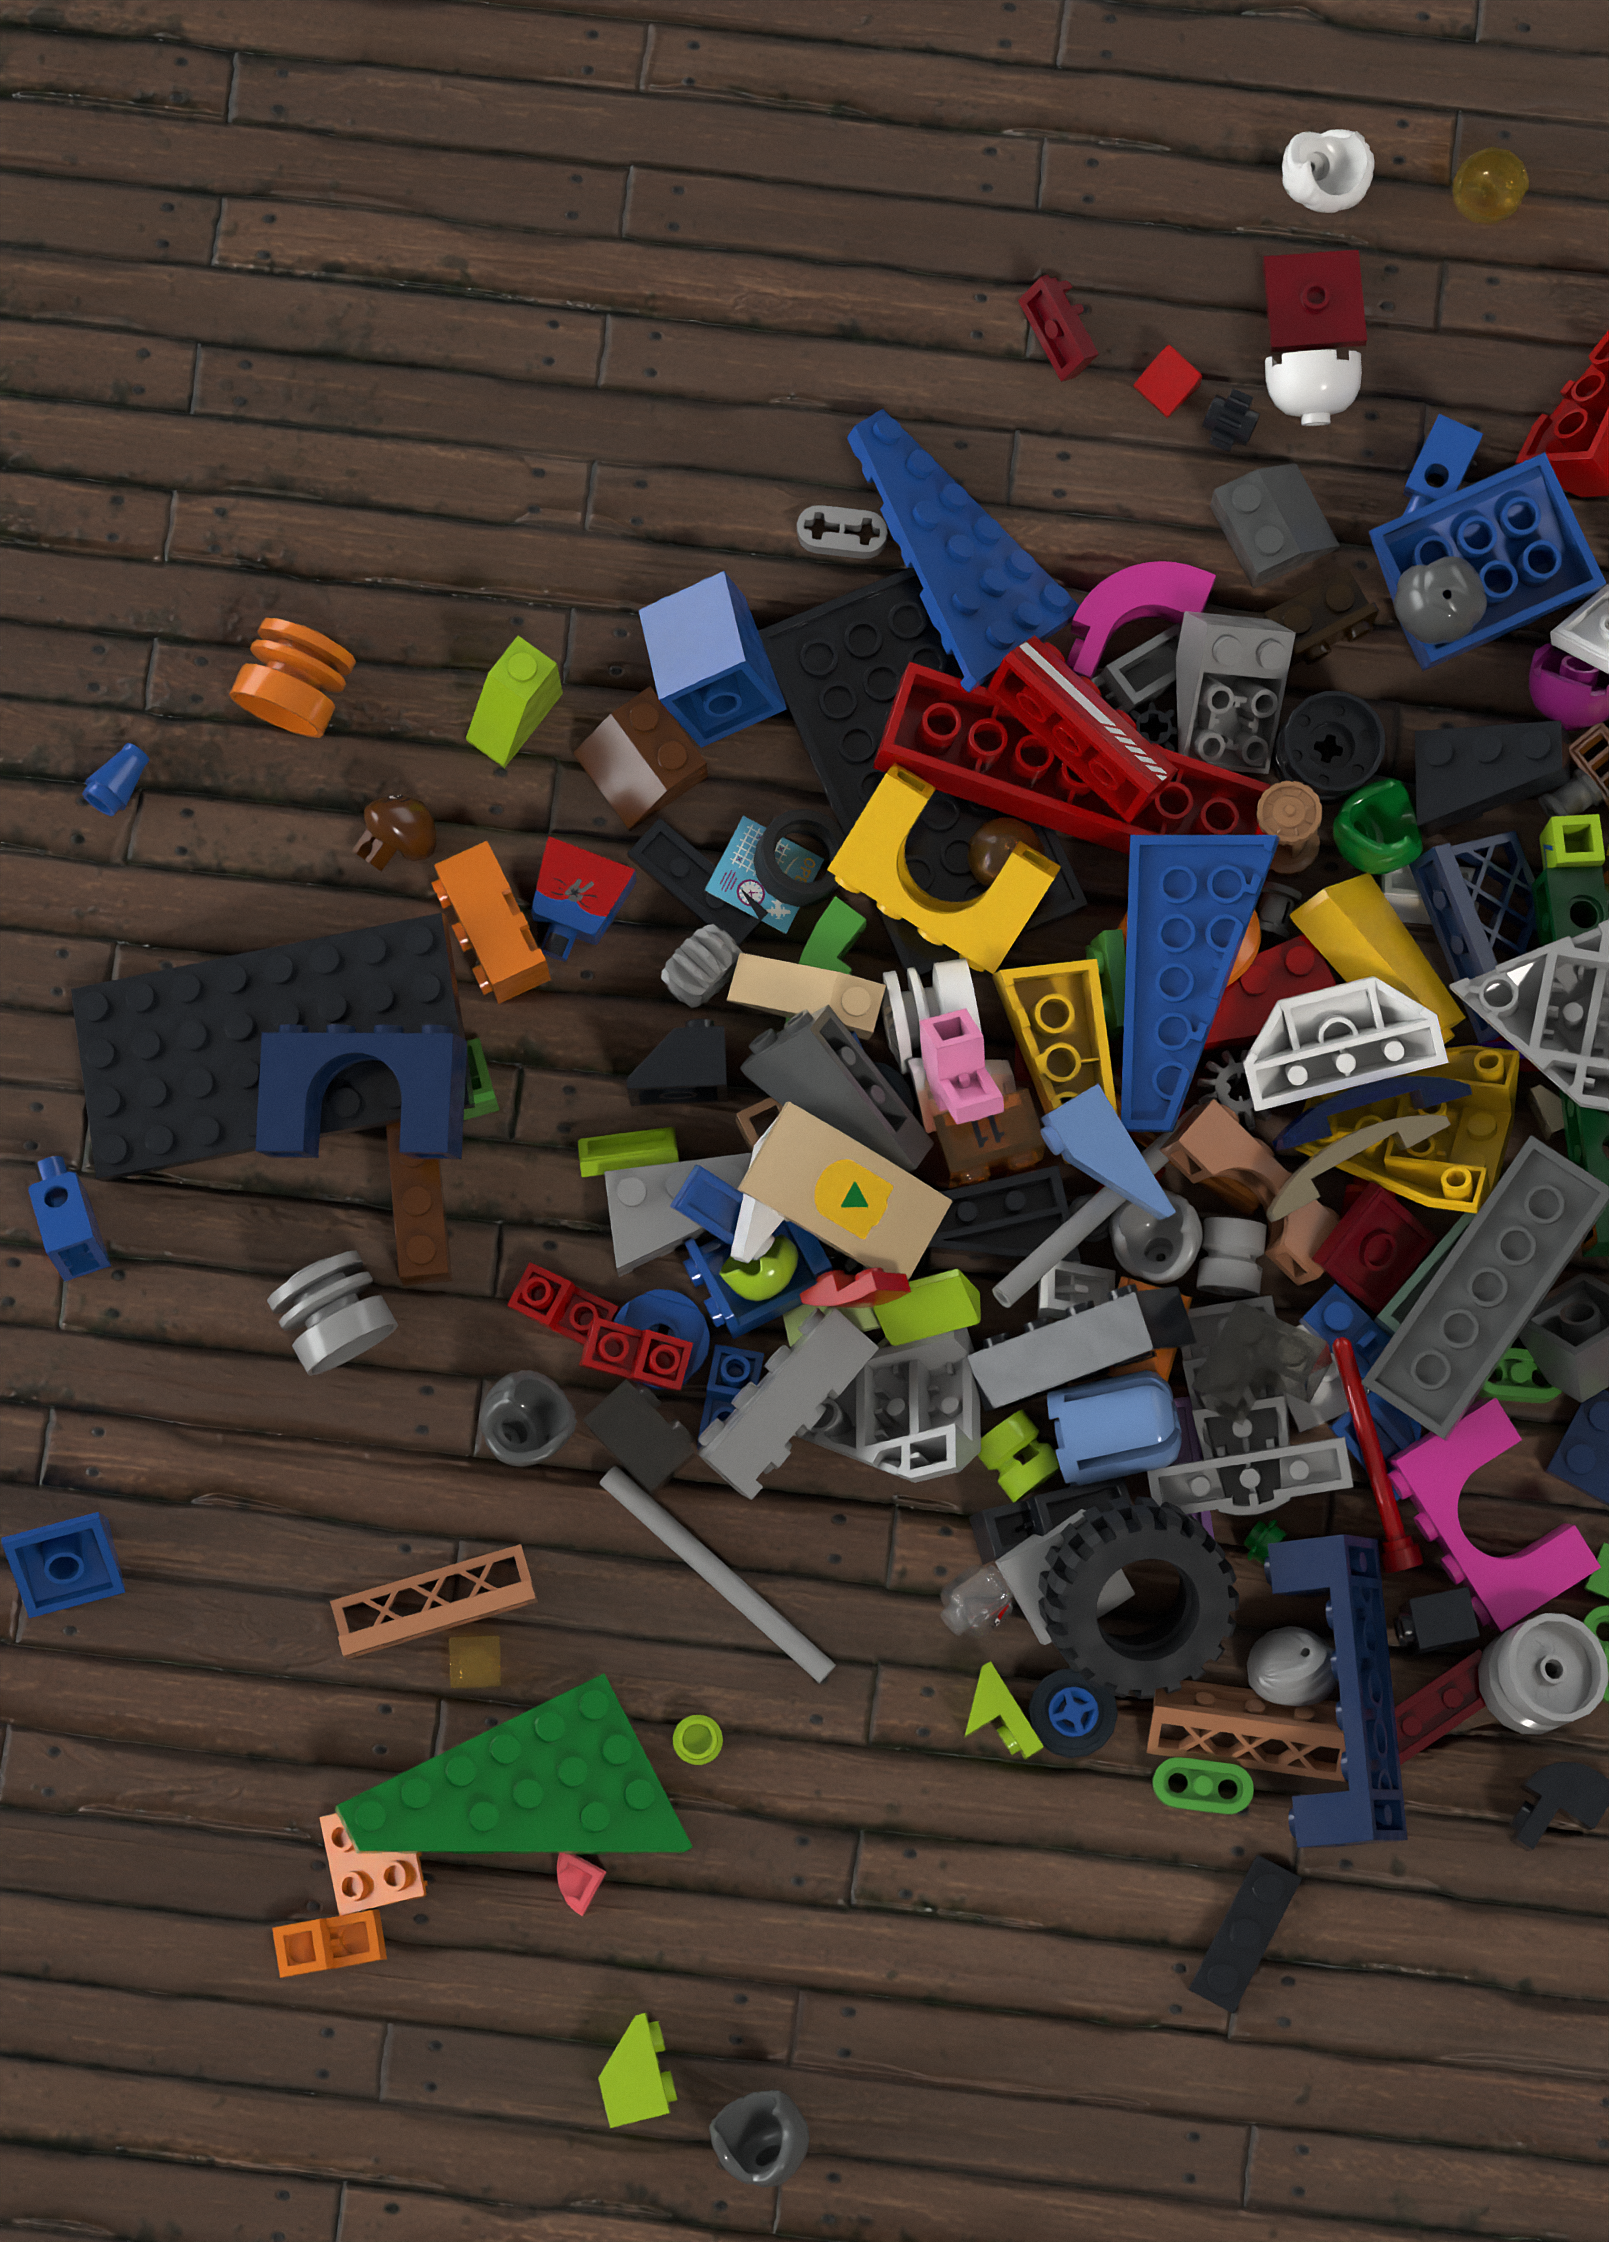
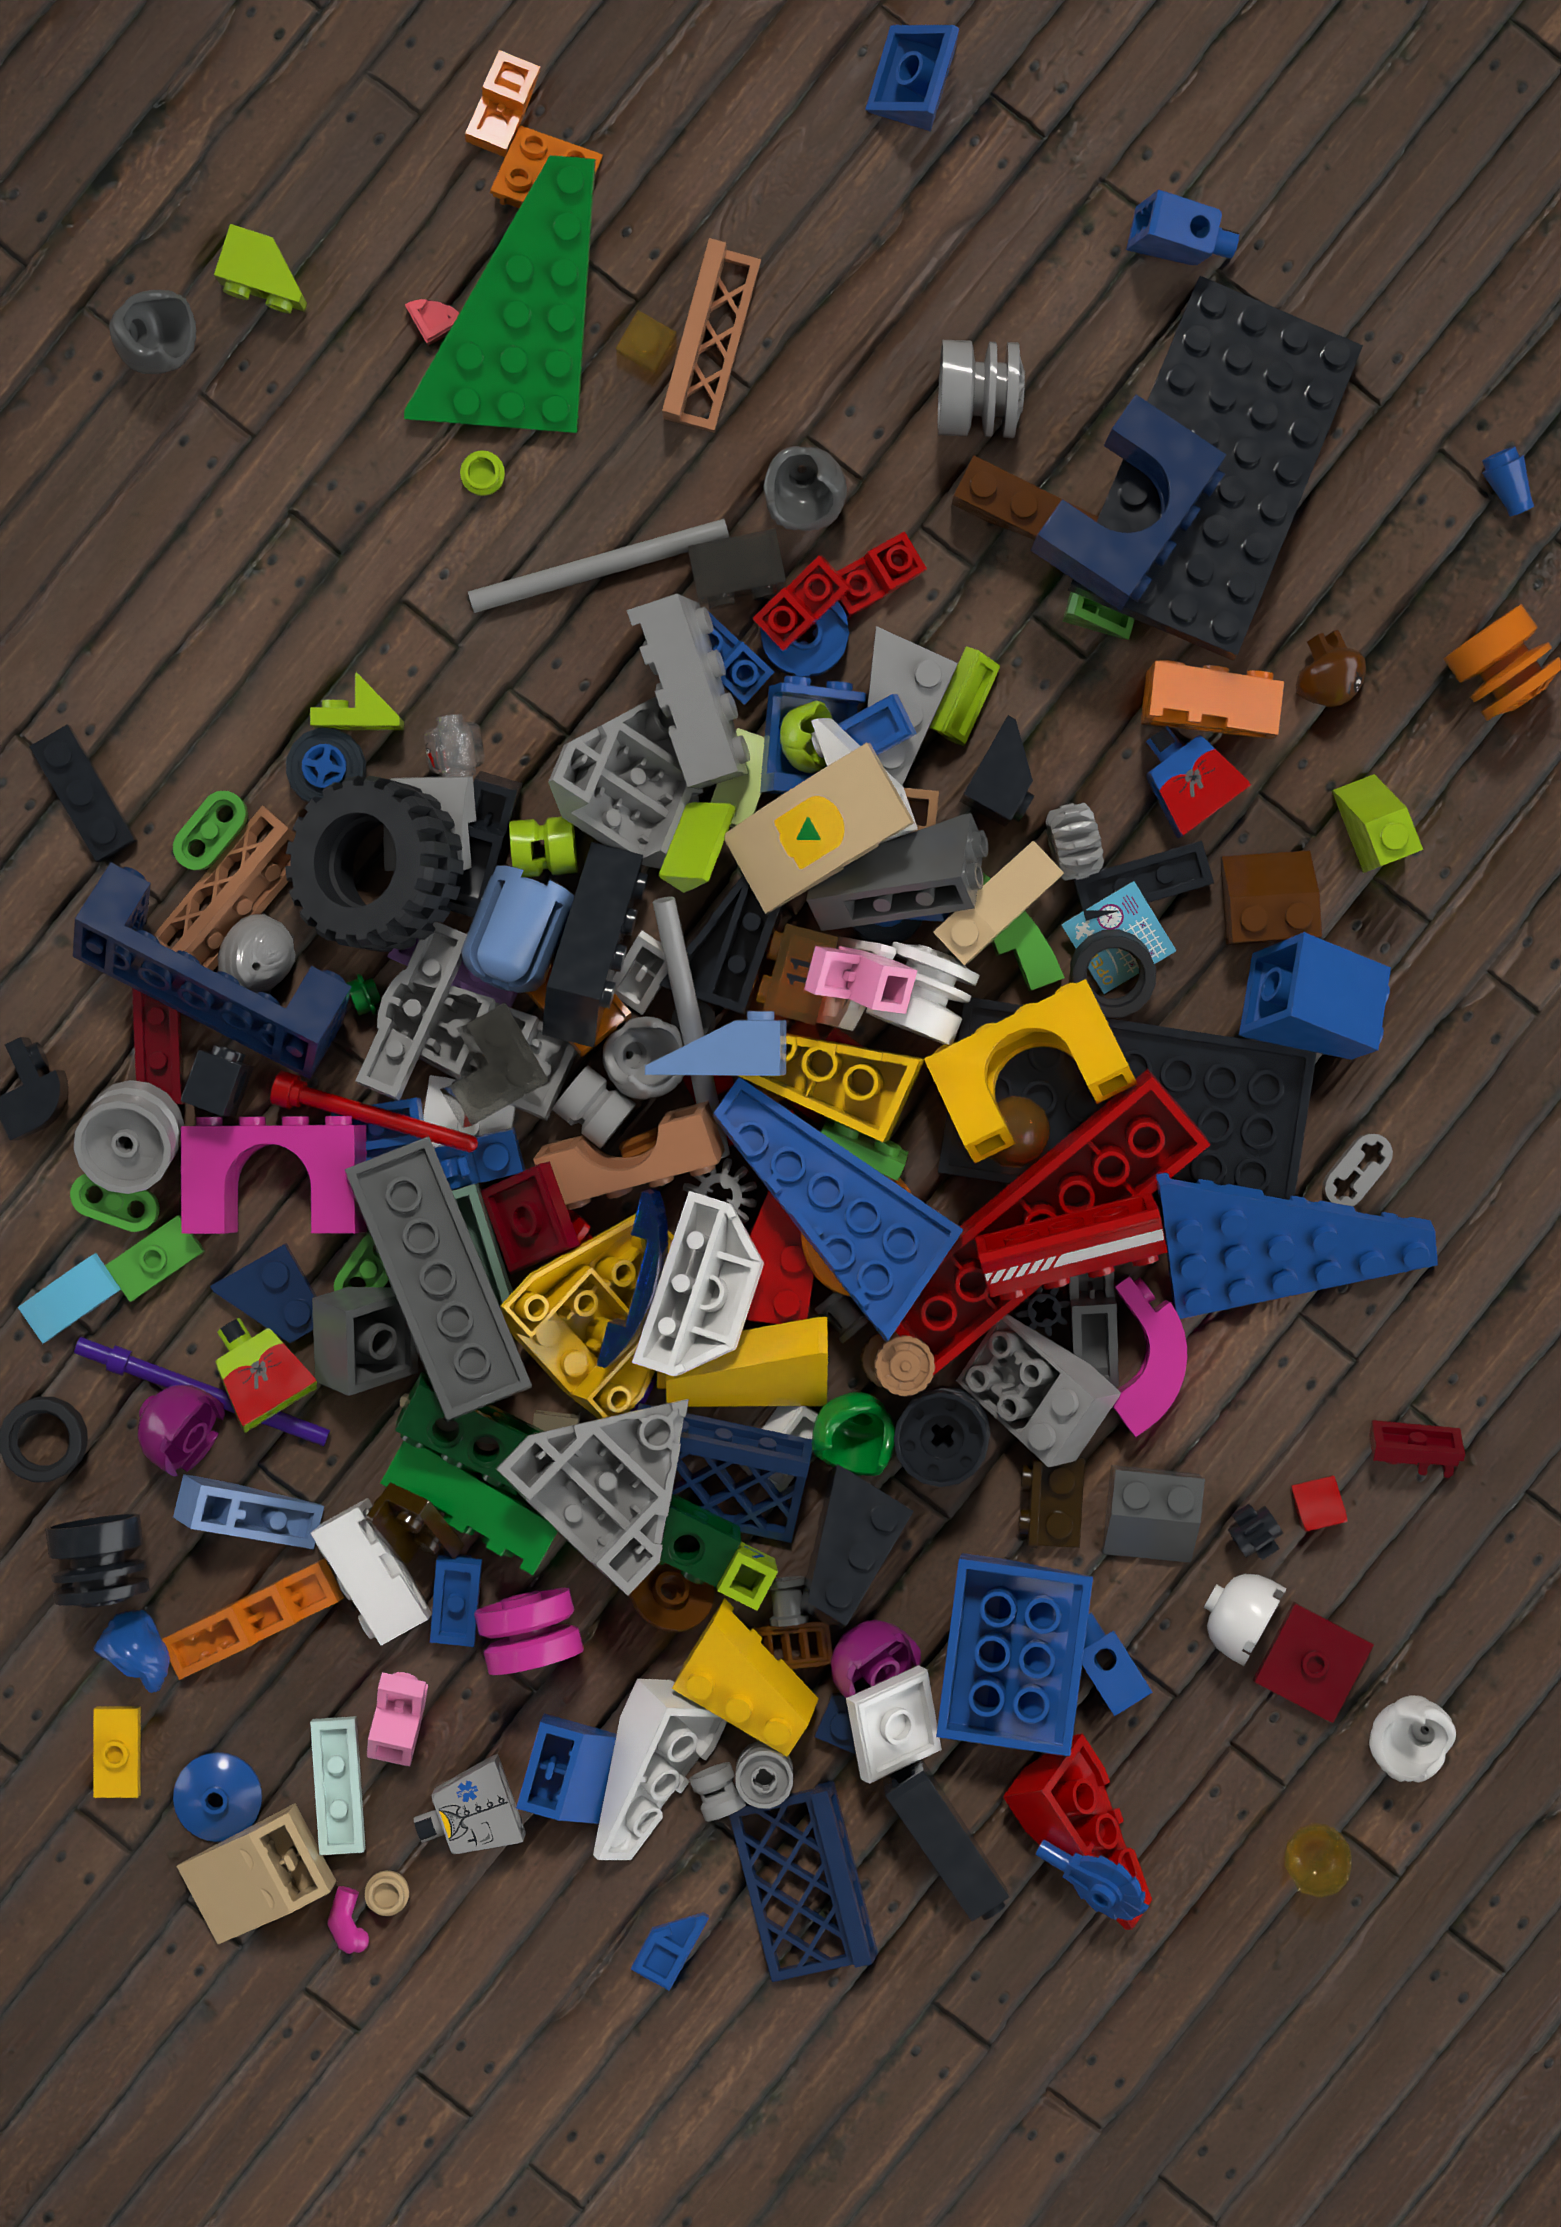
camera: 120 degrees right, 10 degrees up
red slope [799,1267,911,1308] -> none
dark tan slope [1266,1115,1451,1222] -> none
dark grey piece [1393,556,1487,645] -> none

